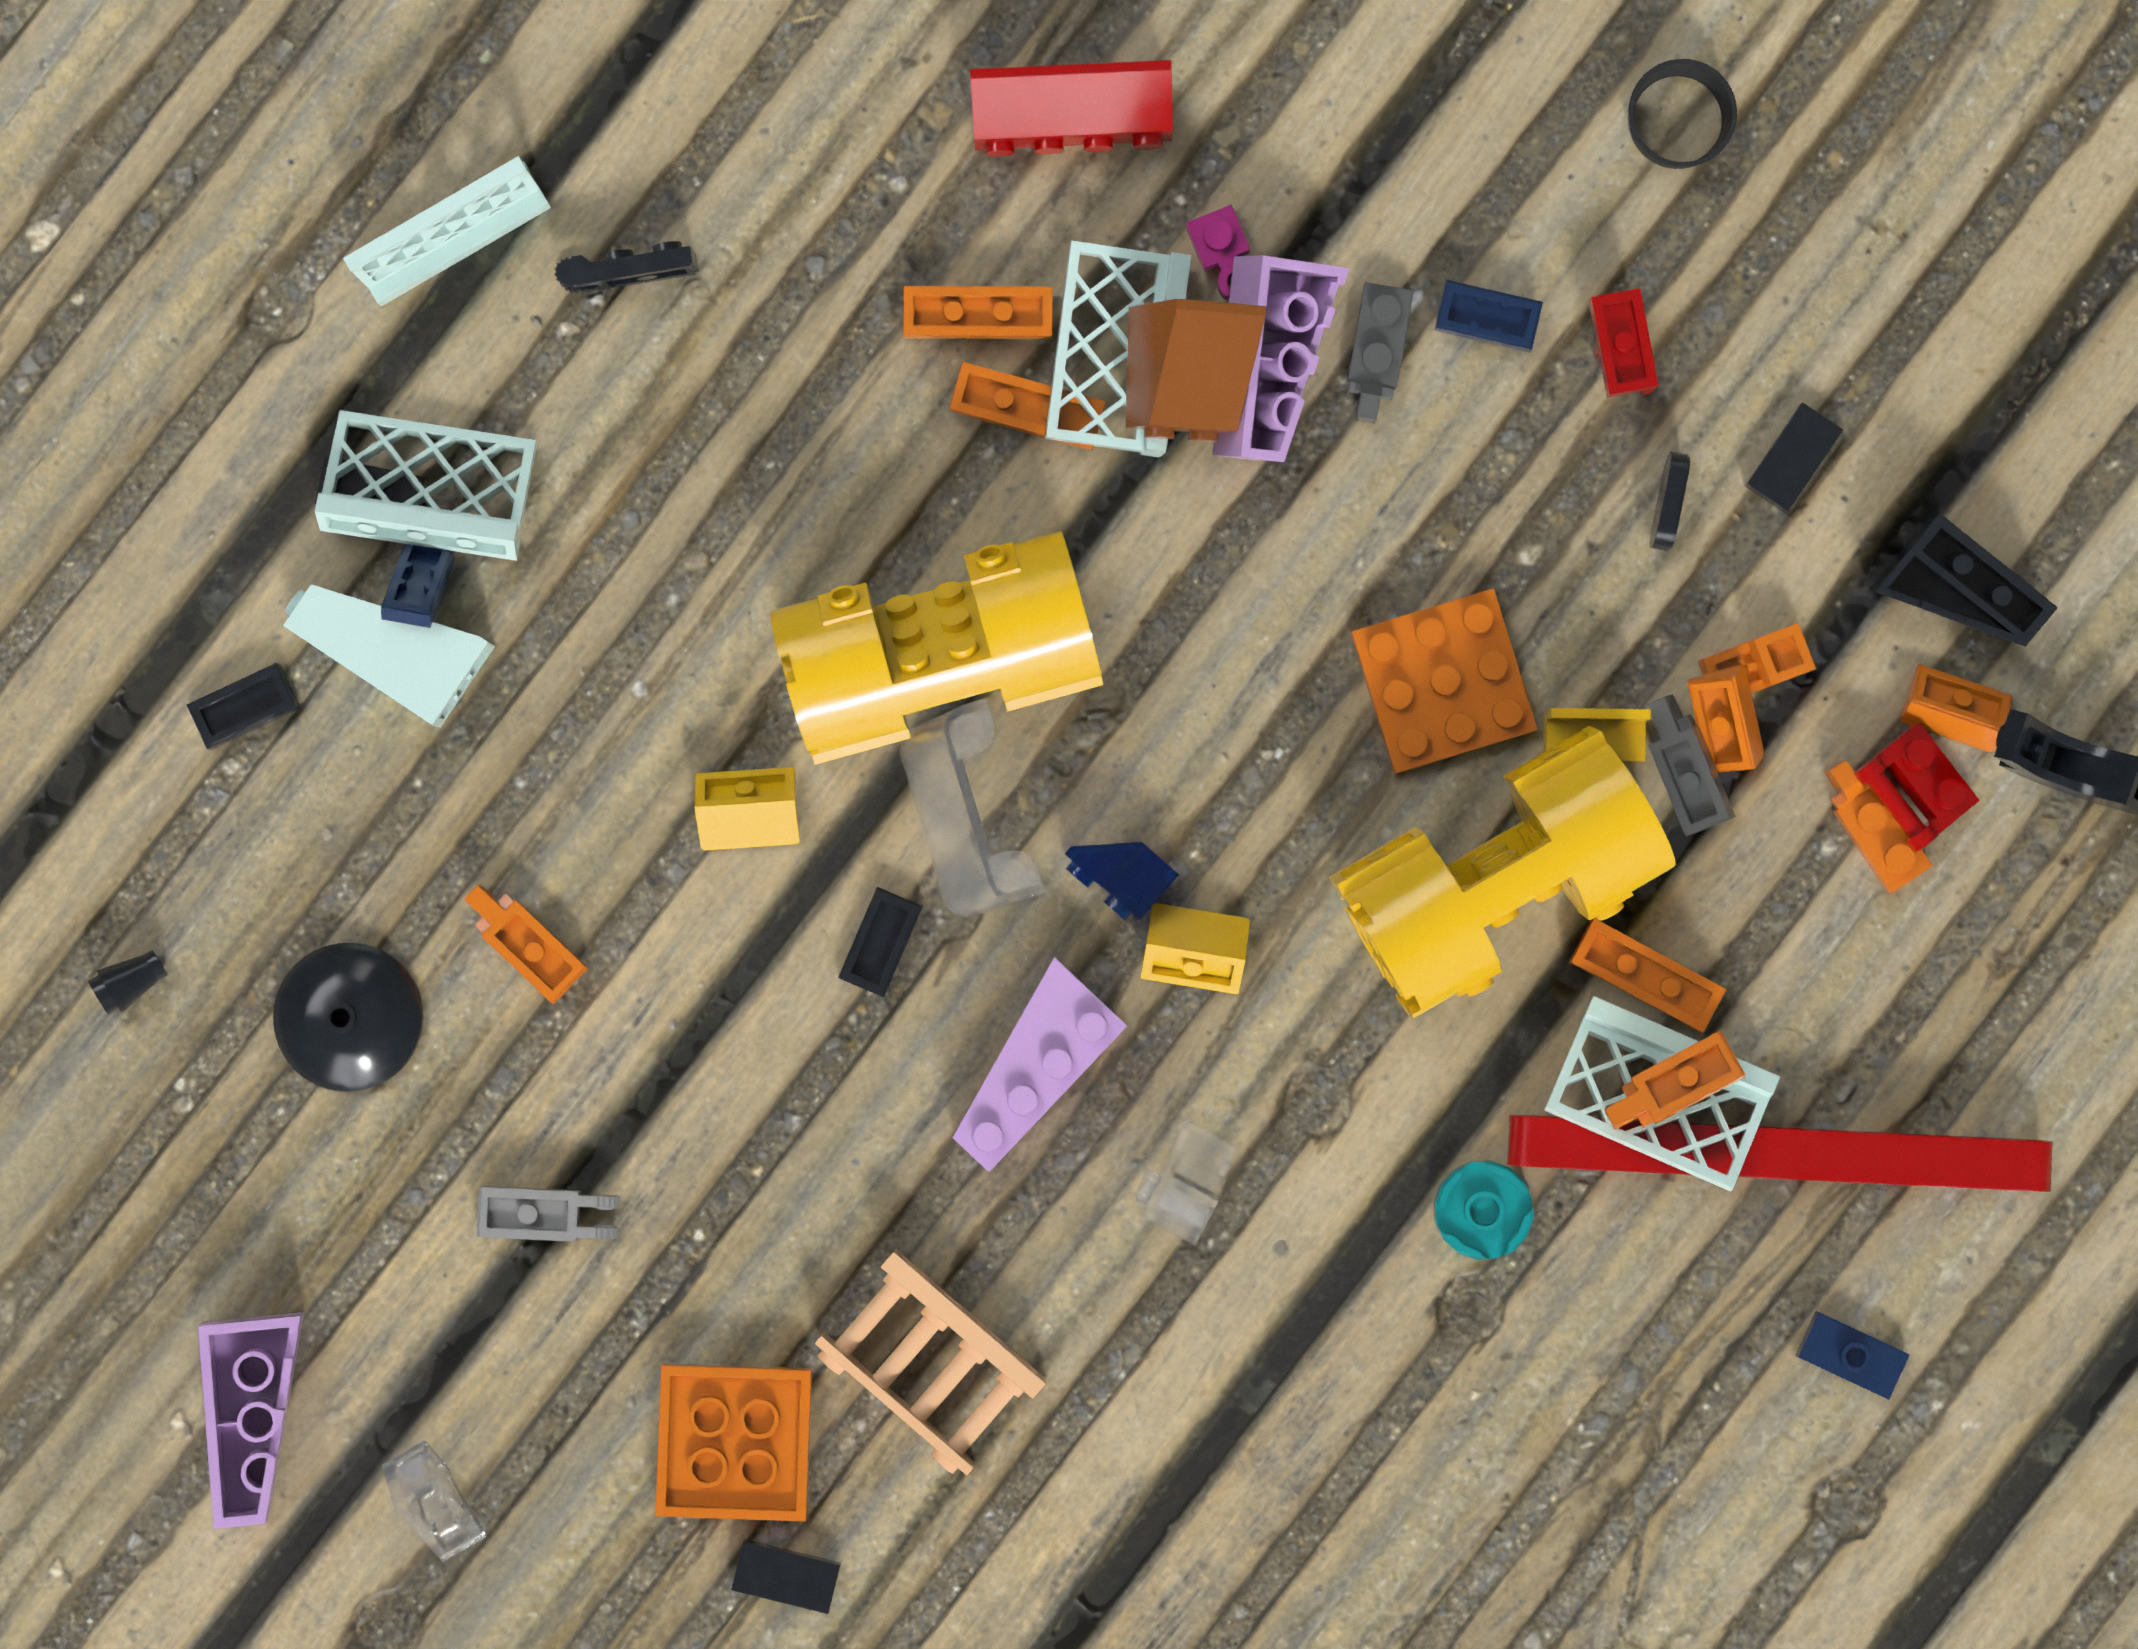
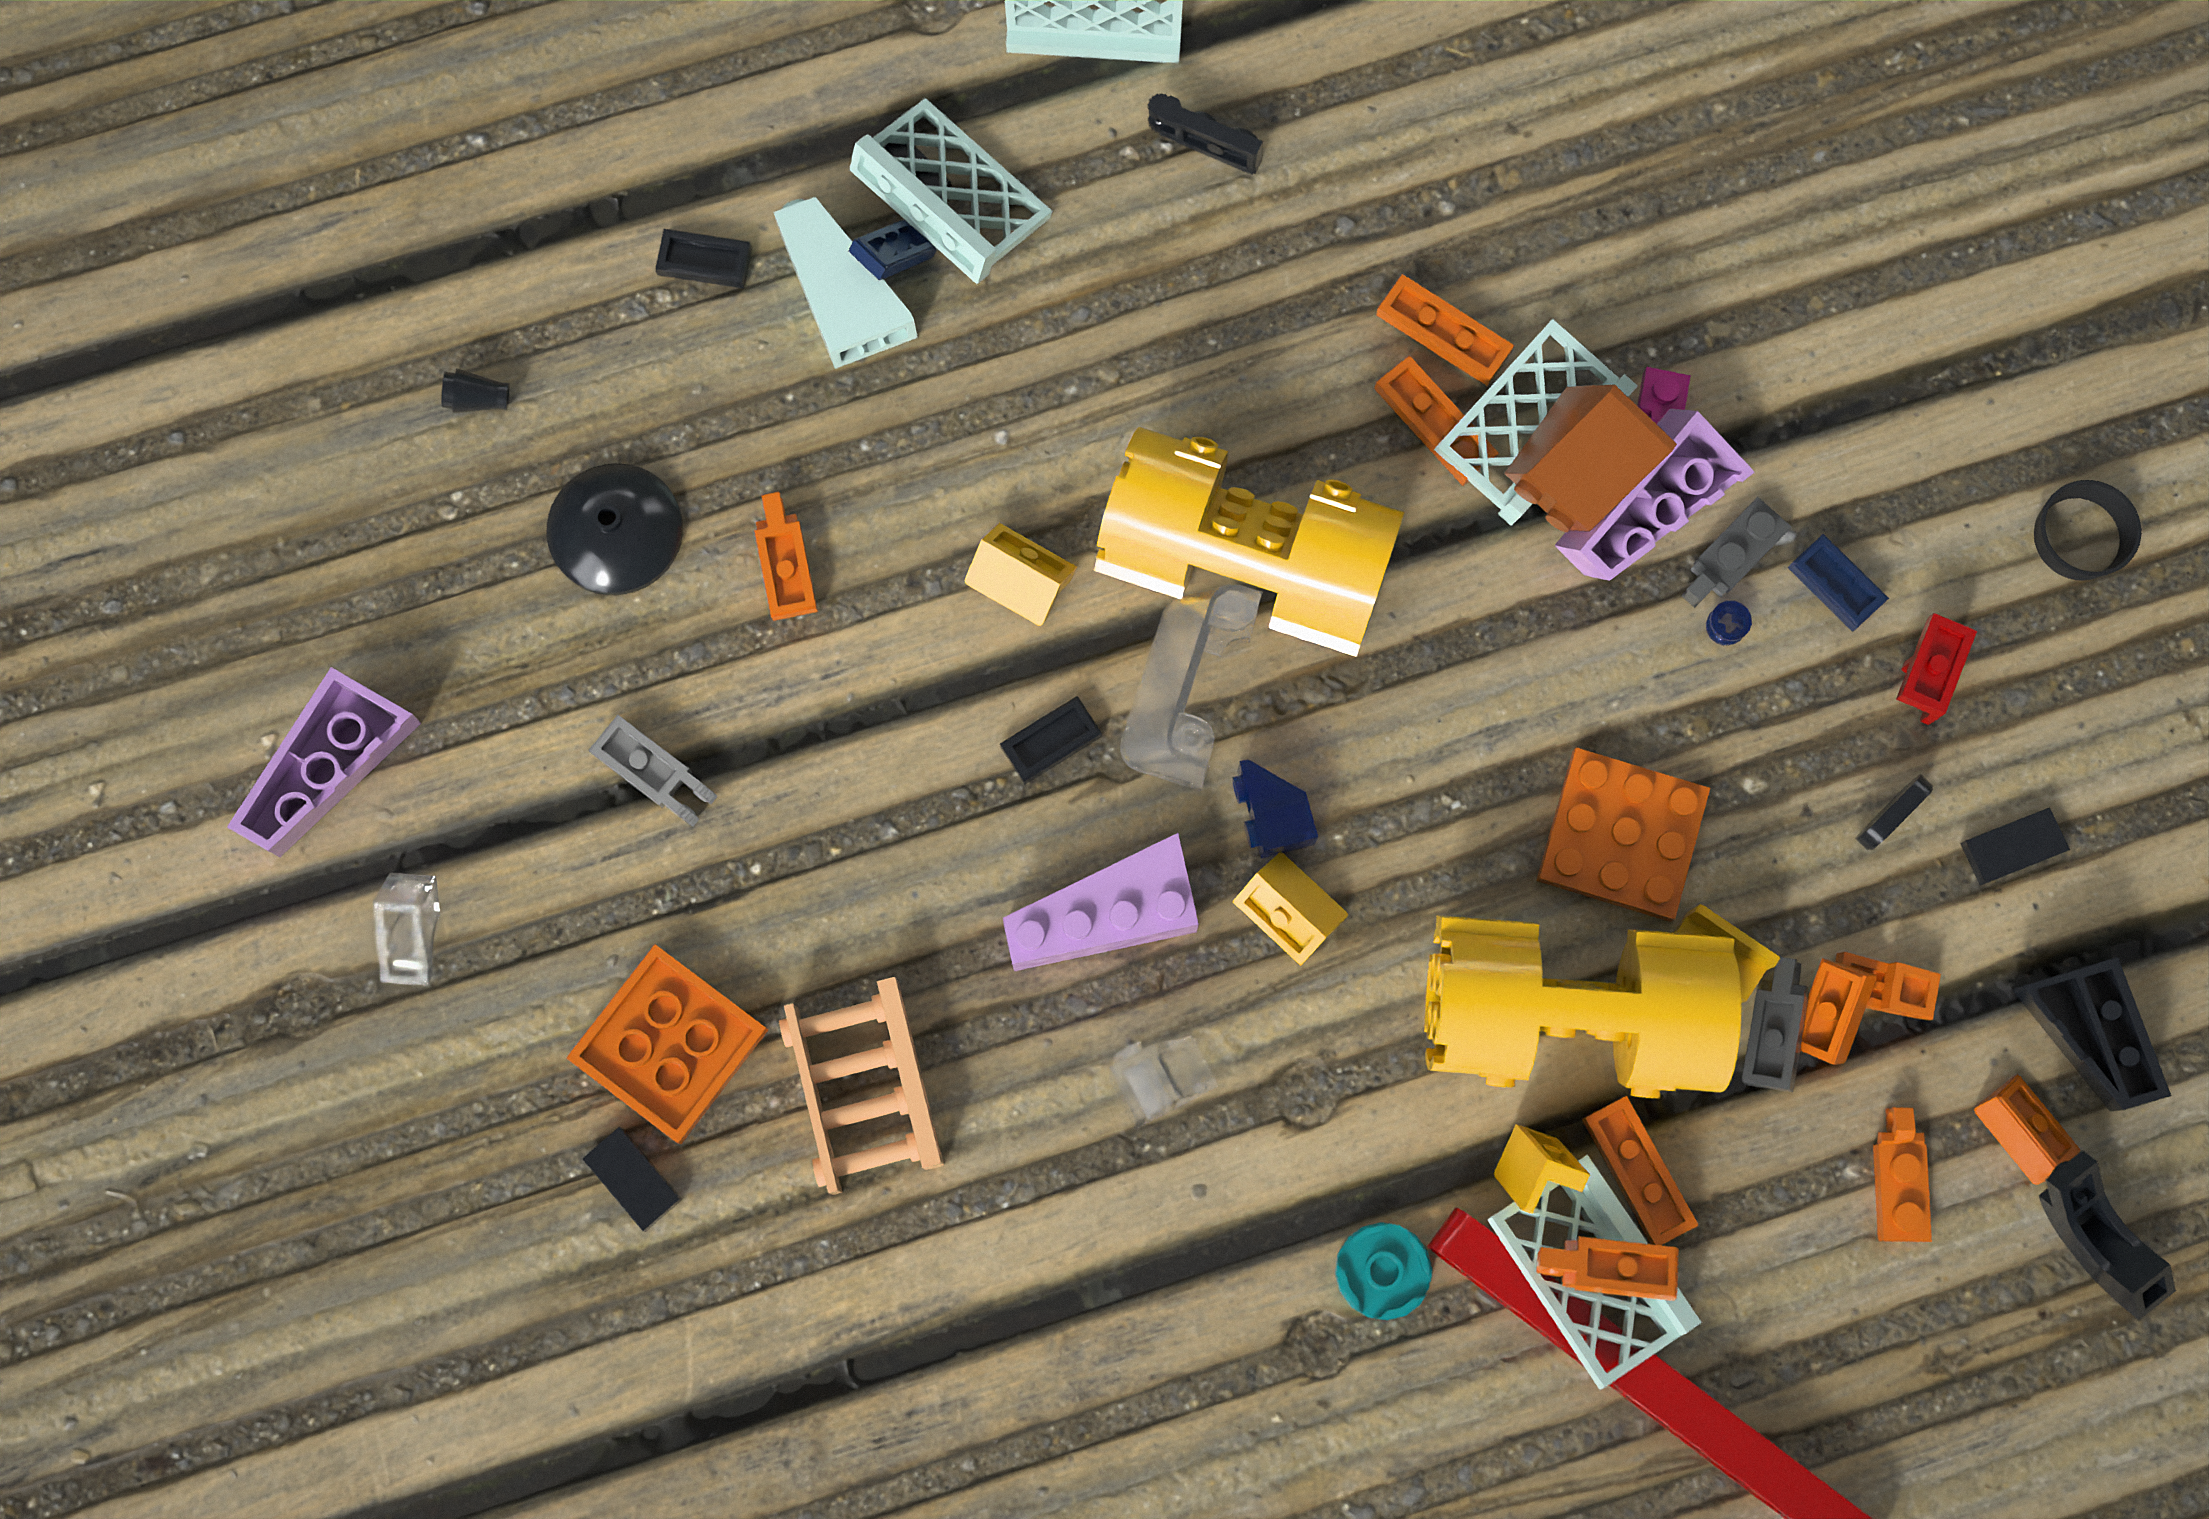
camera: 35 degrees right, 10 degrees down
slope [970,60,1173,157] -> none
red plate [1853,722,1980,853] -> none
none -> yellow panel [1494,1124,1590,1214]
none -> clear blue bush [1706,601,1752,646]

